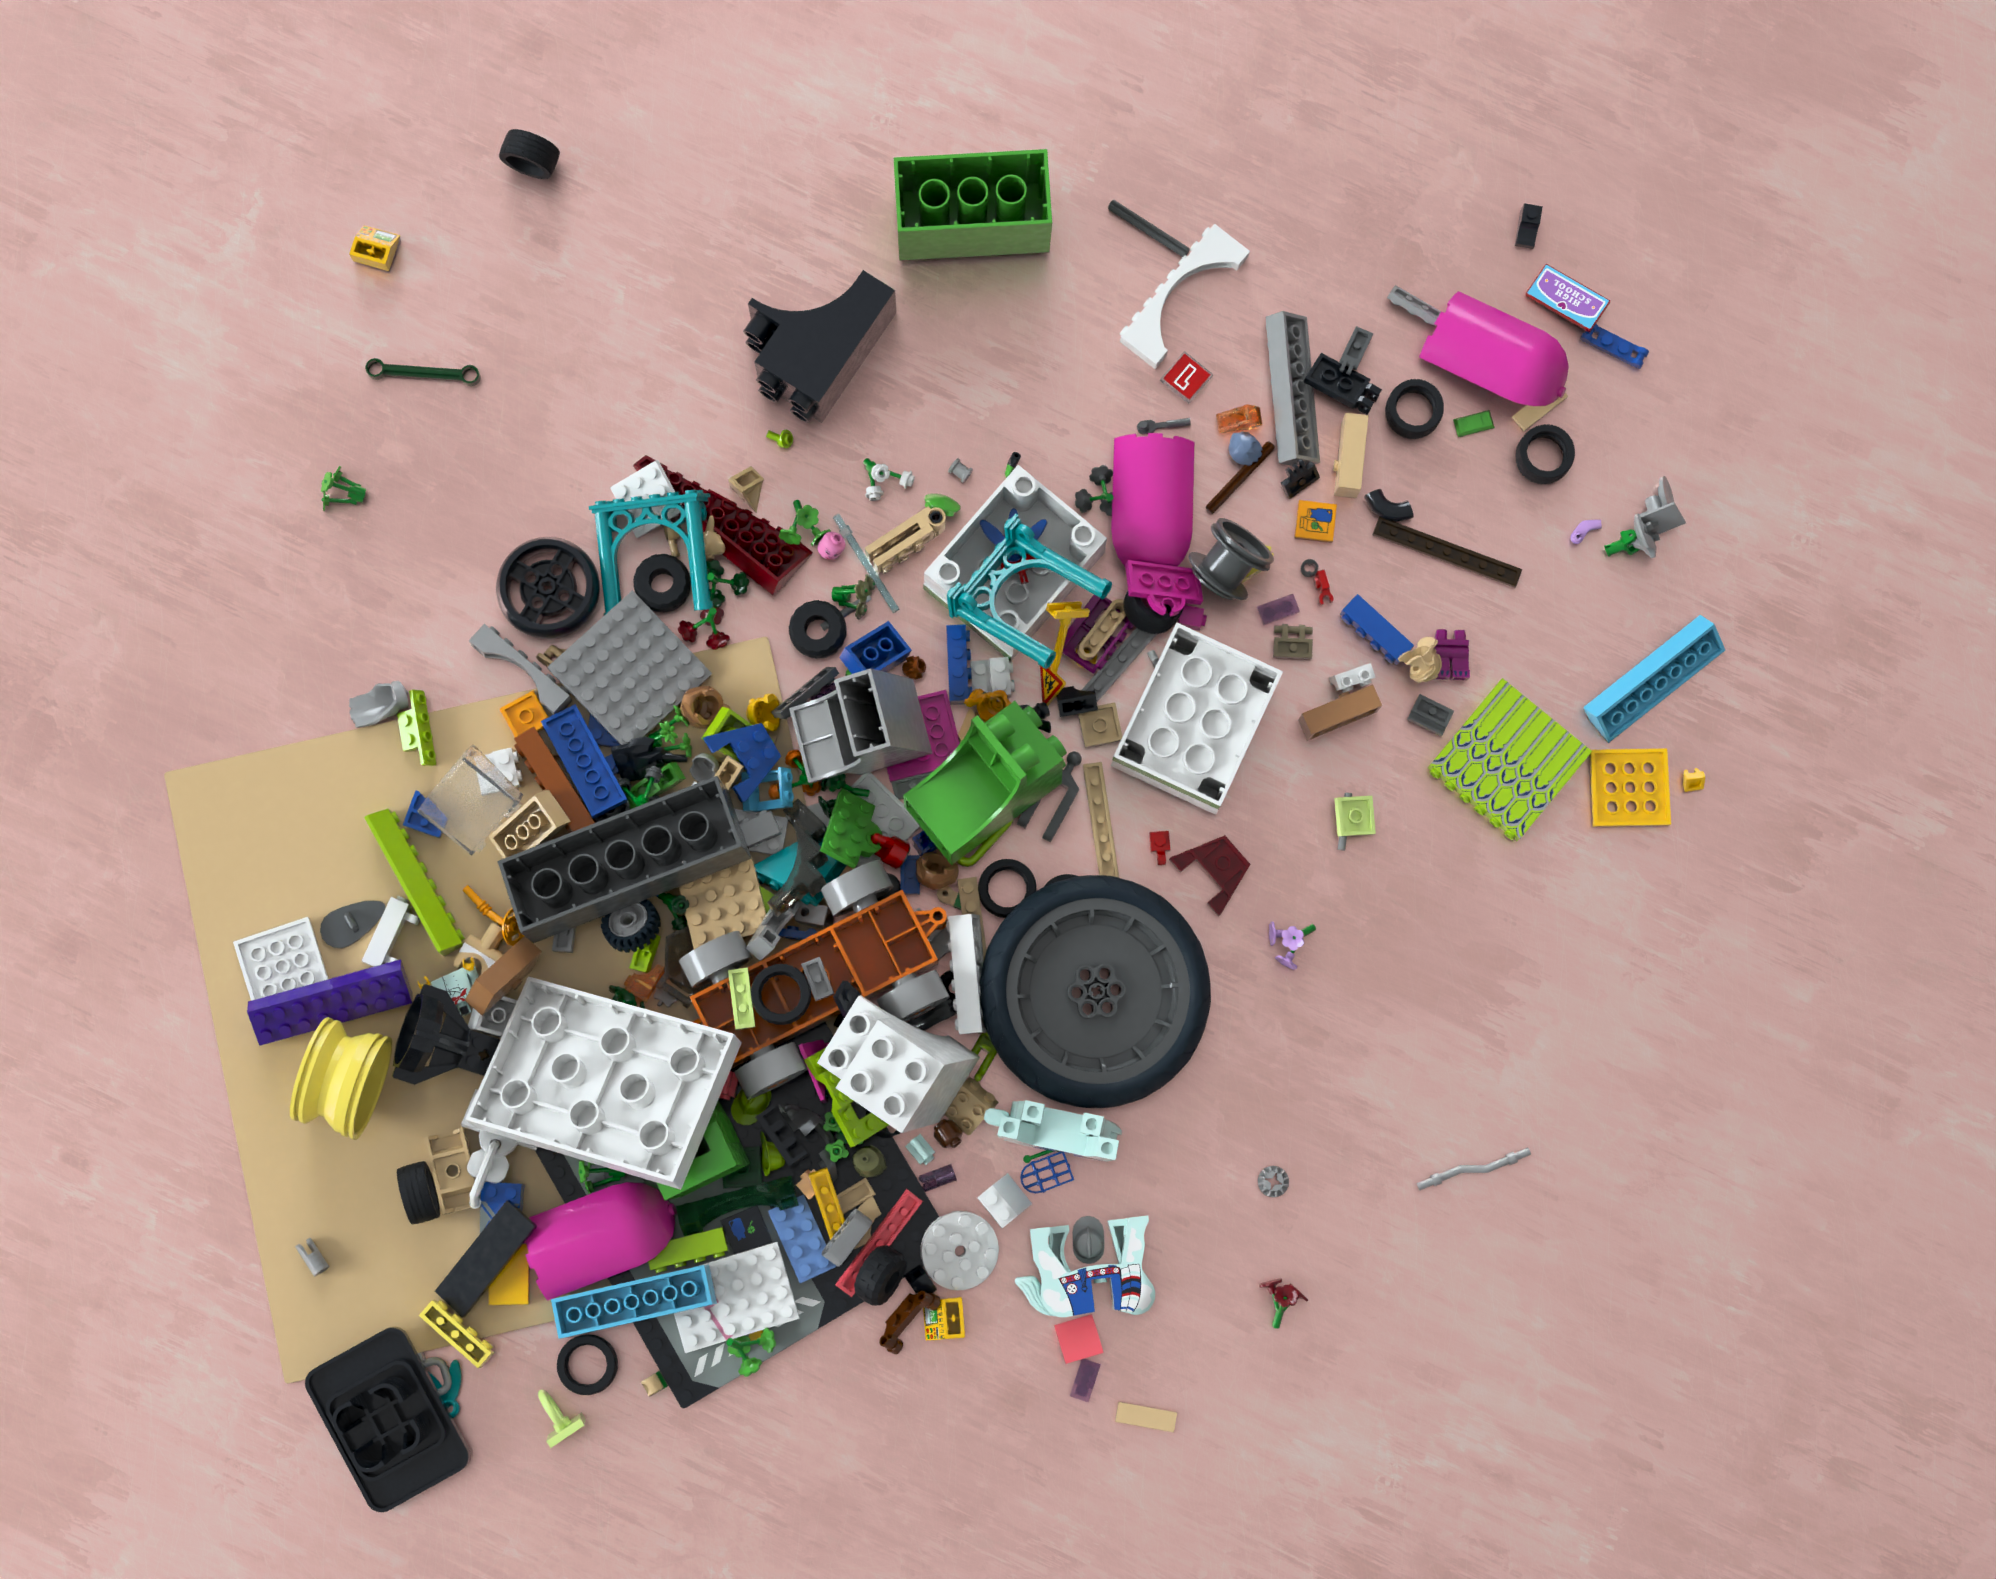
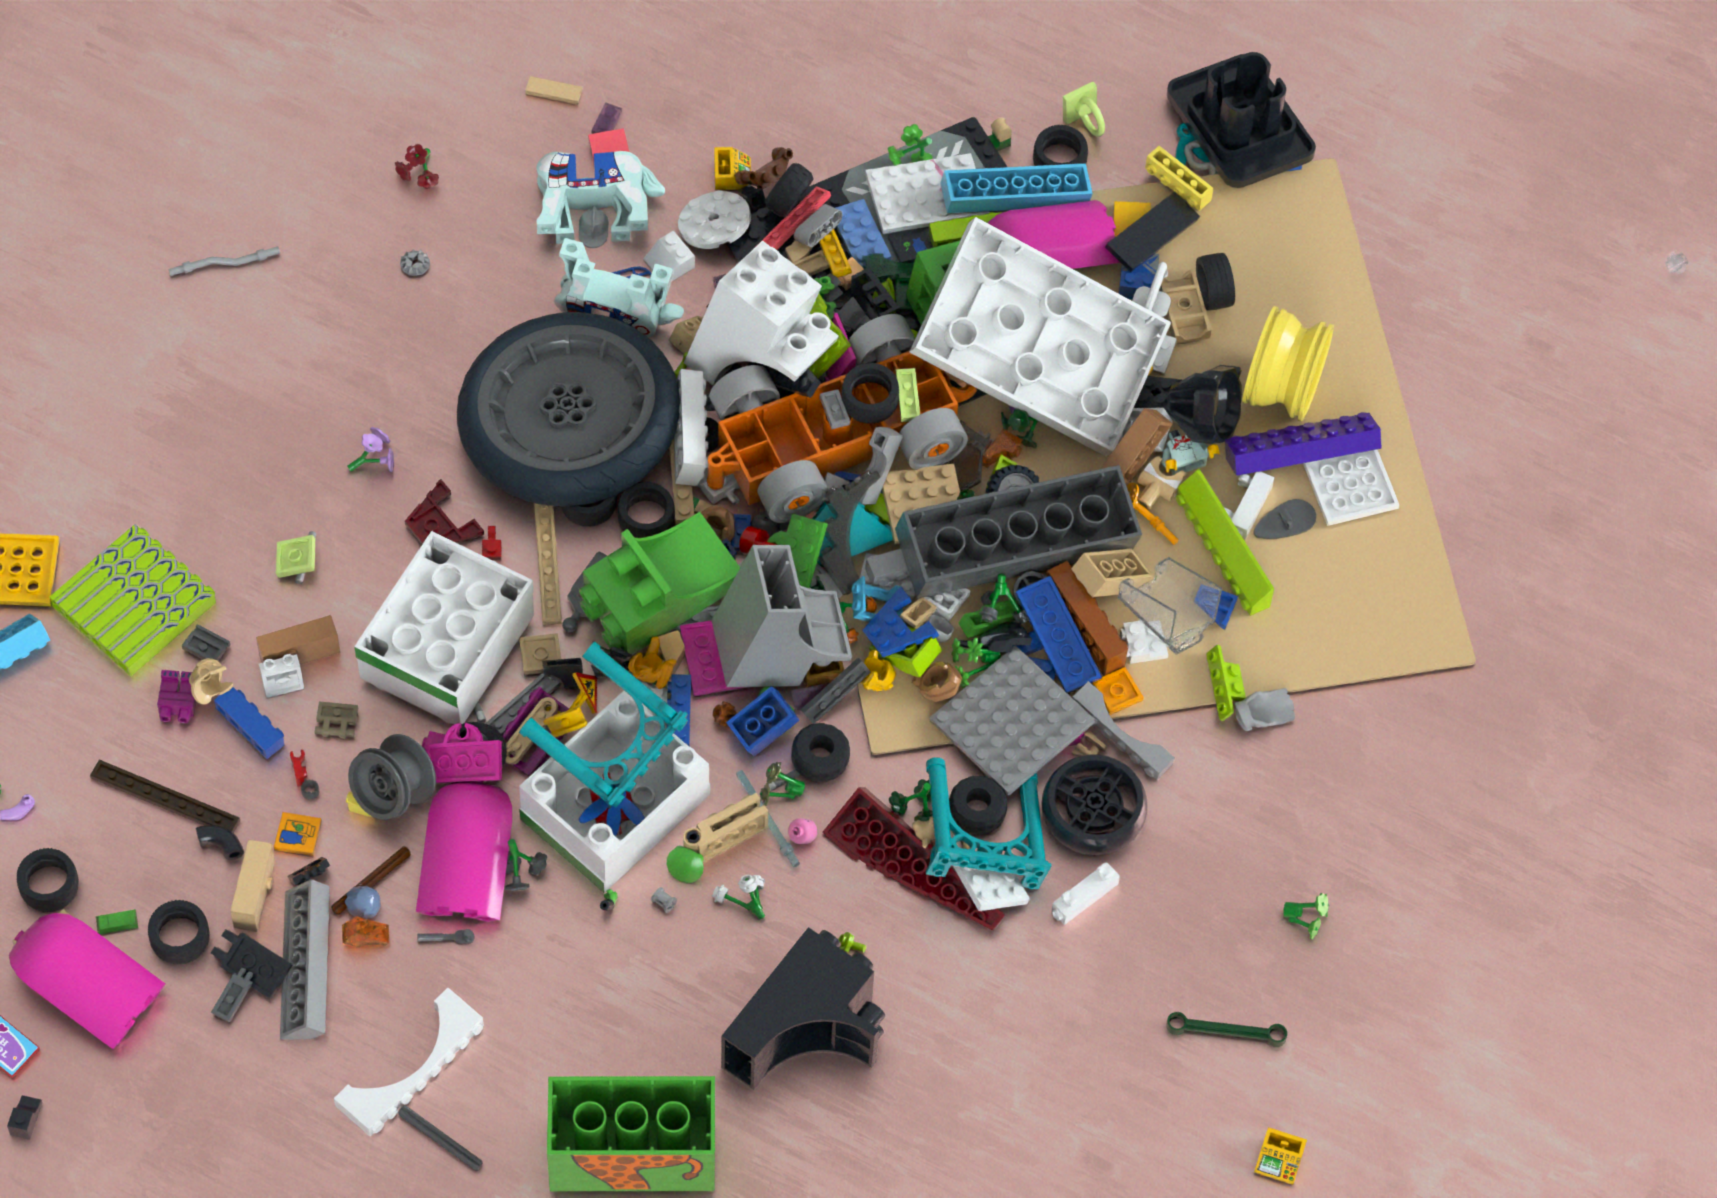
camera: 175 degrees left, 20 degrees down
light grey hinge [295,1238,329,1277] -> none
dark red plant [678,607,730,650] -> none
tan slope [728,466,764,513] -> none
bright green plant [779,500,831,546] -> none
red tile [1160,351,1213,404] -> none
clear purple plate [1257,594,1300,625] -> none
light grey plate [1387,285,1441,326] -> none
none -> white brick [1052,862,1120,925]

